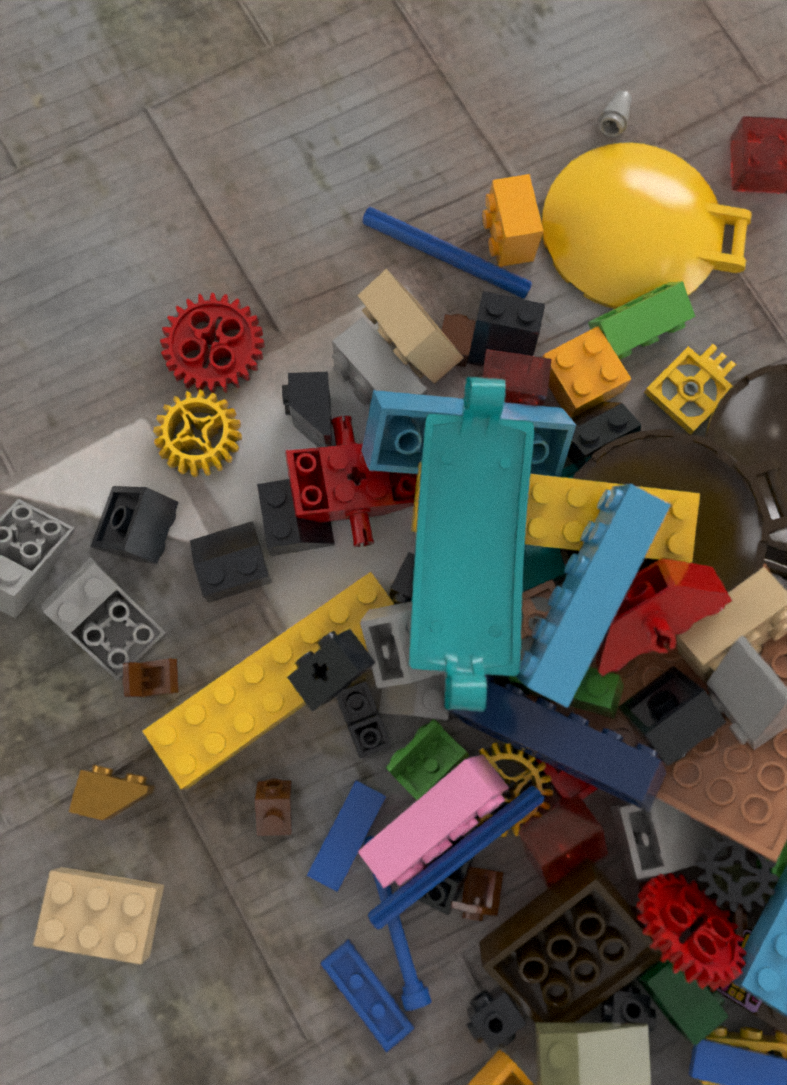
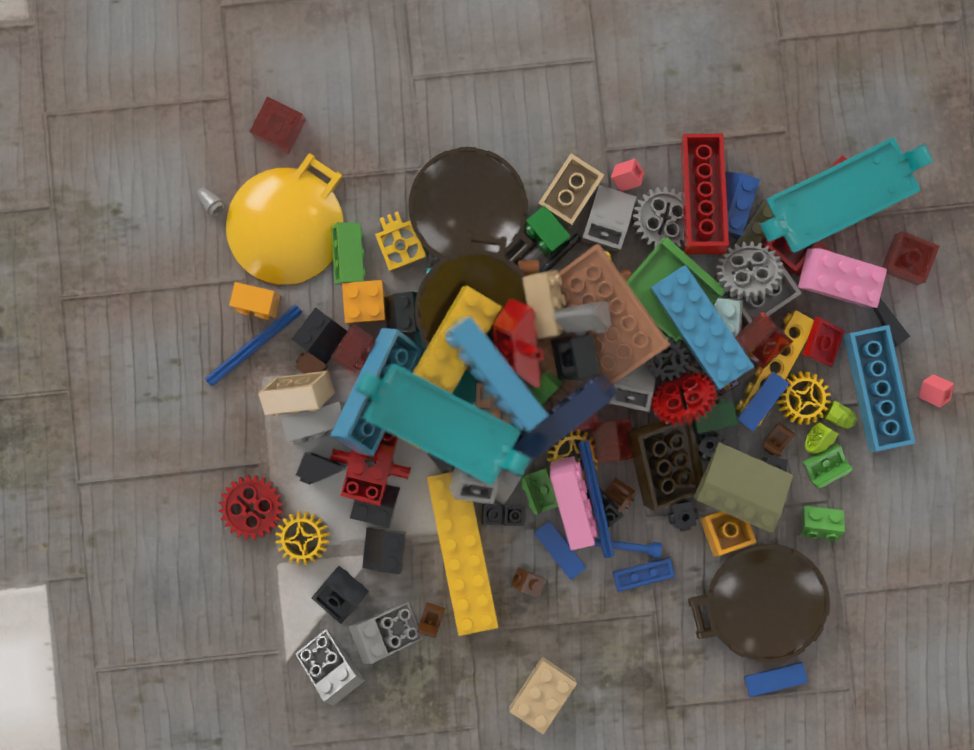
camera: 55 degrees left, 10 degrees up
pearl gold slope [68,765,155,820] -> none
black brick [287,629,376,712] -> none

